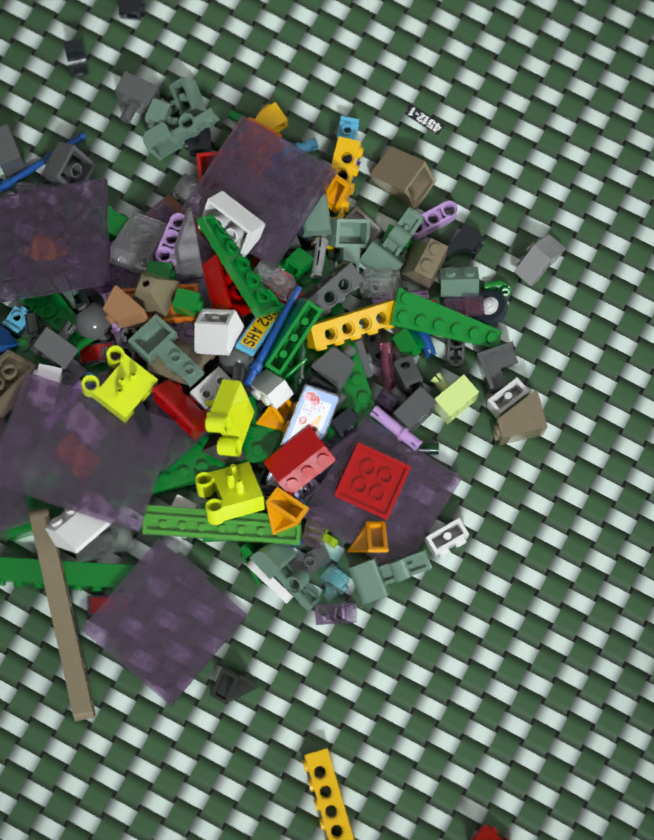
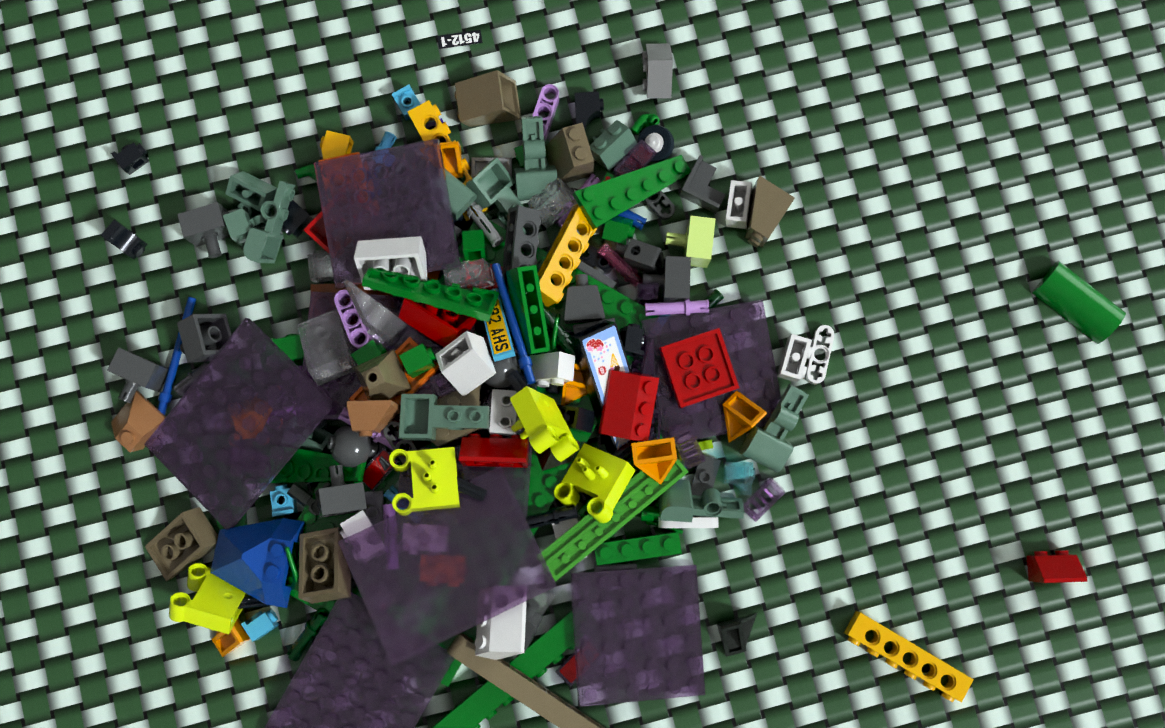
camera: 45 degrees left, 5 degrees up
none -> black pin [512,504,578,533]
none -> black arch [557,405,596,433]
none -> green brick [595,532,682,565]
none -> white beam [805,325,834,385]

